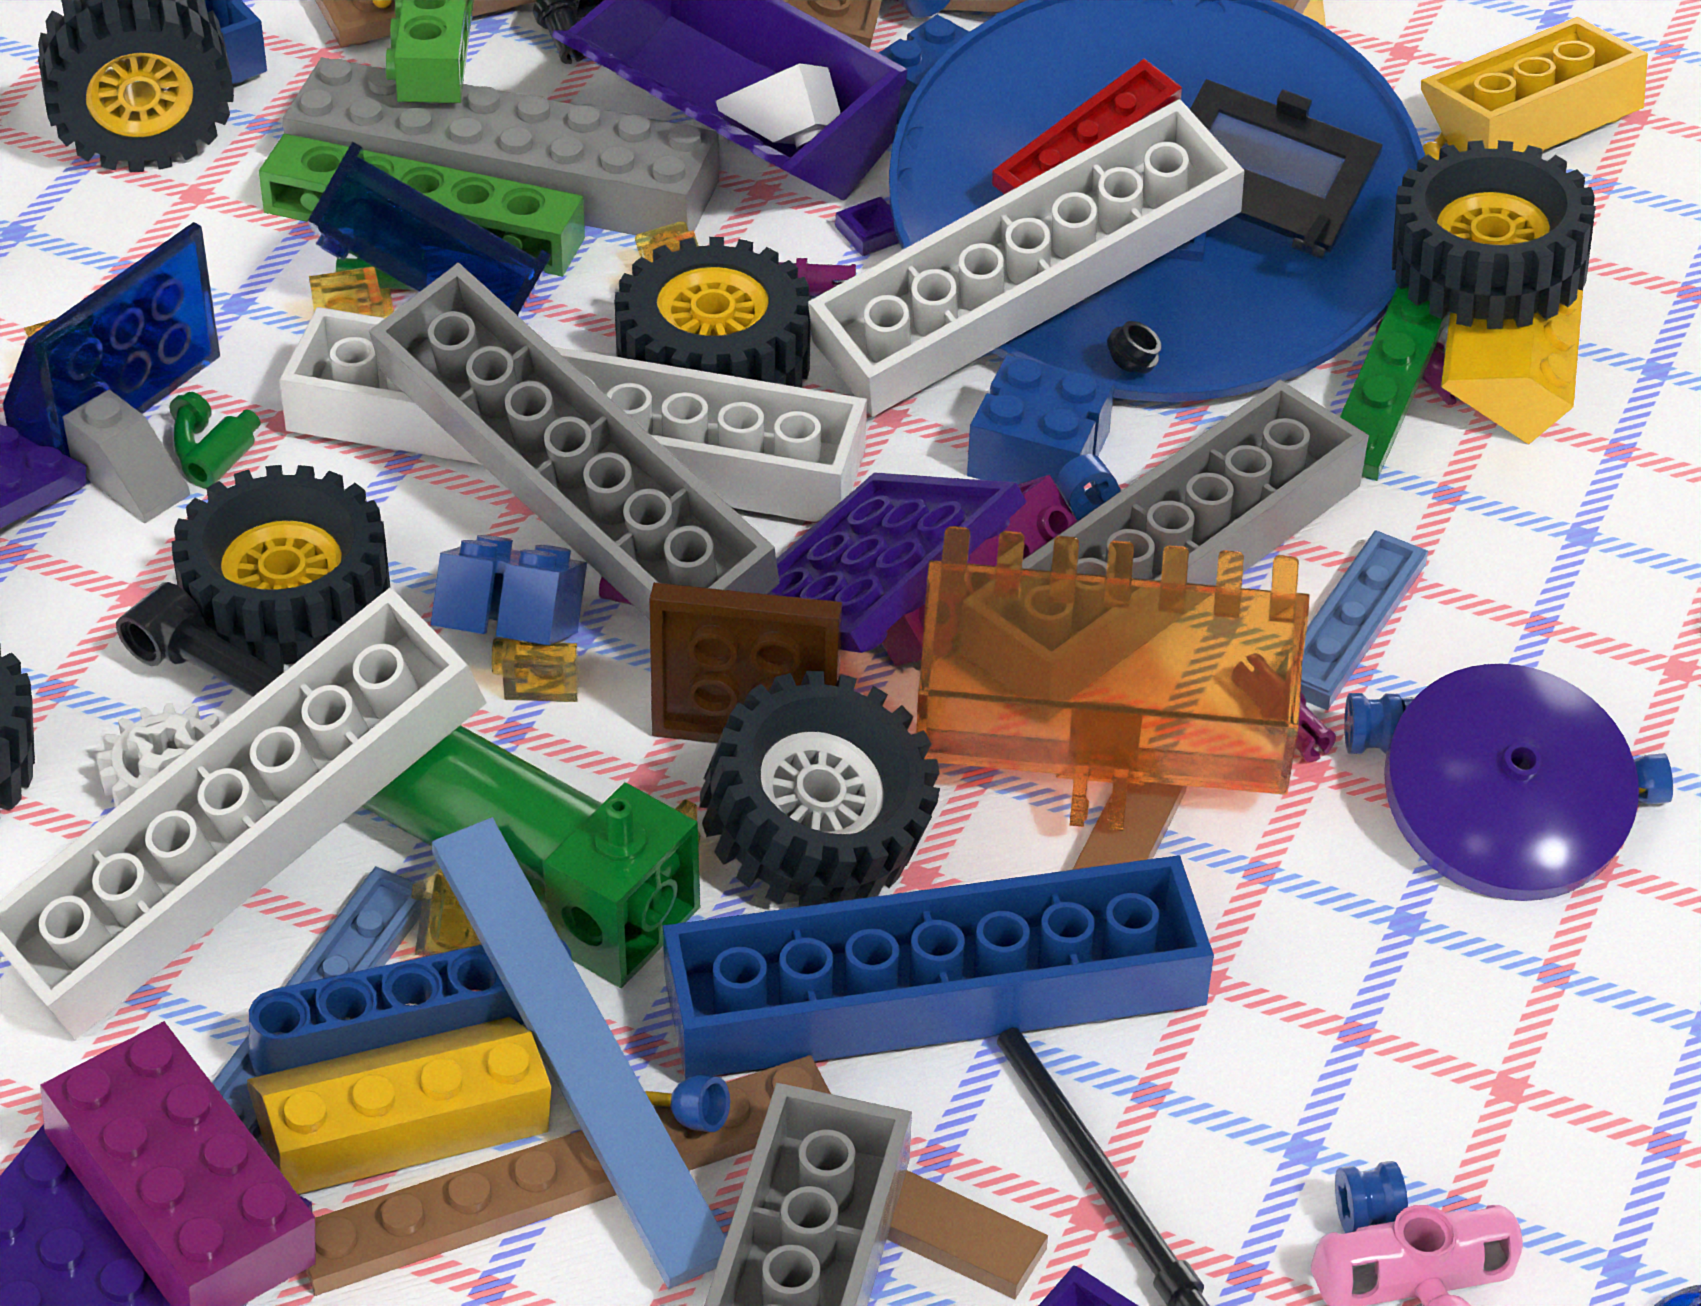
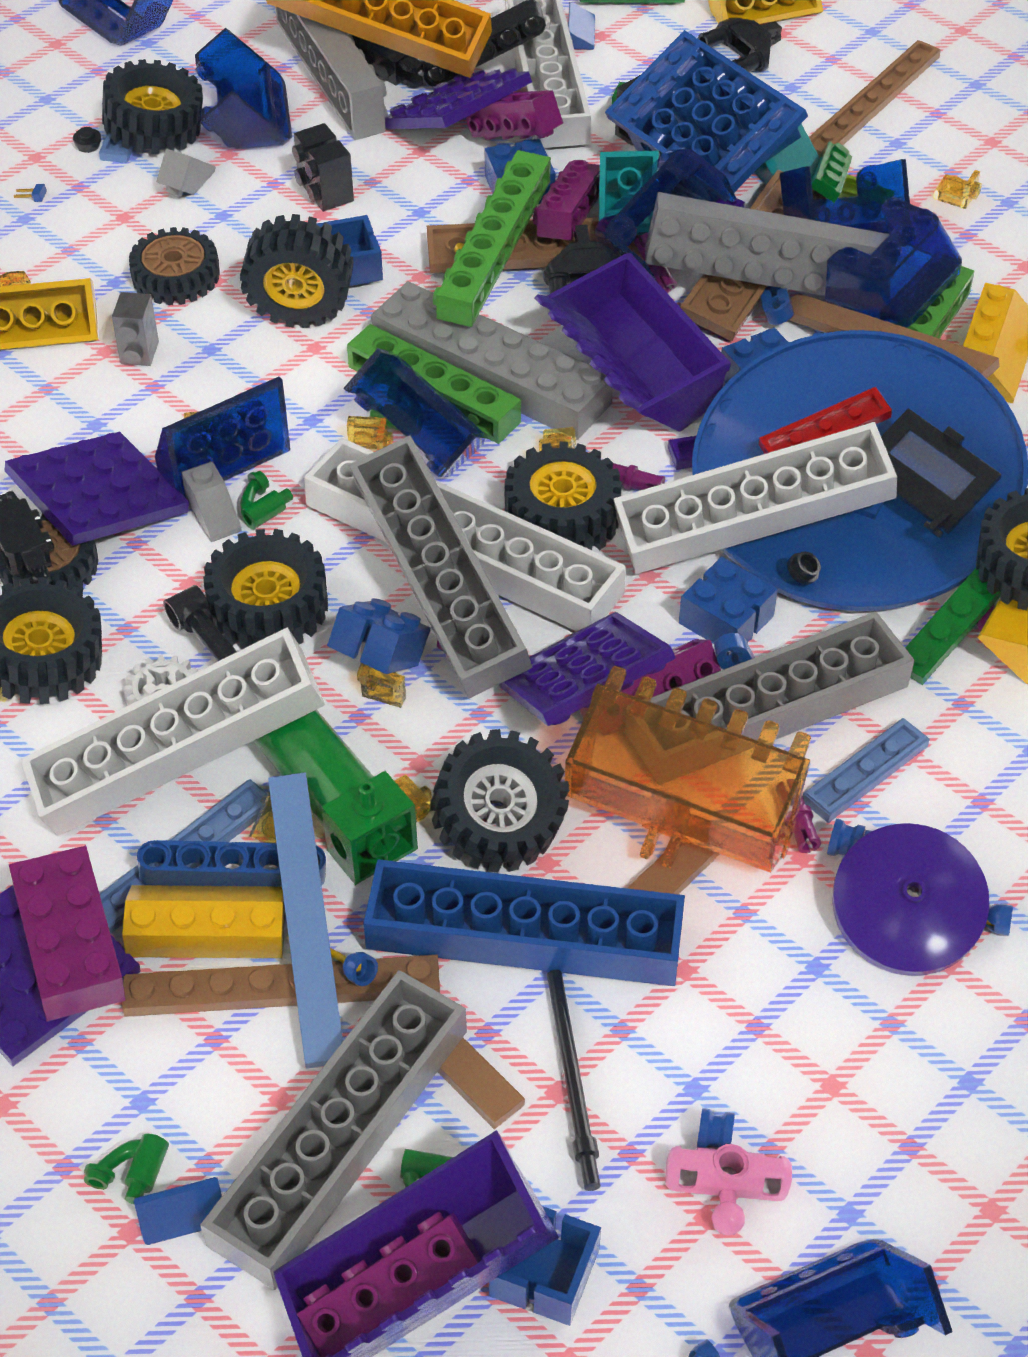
camera: 20 degrees right, 5 degrees up
reddish brown plate [649,582,842,743] -> none
white slope [716,63,841,150] -> none

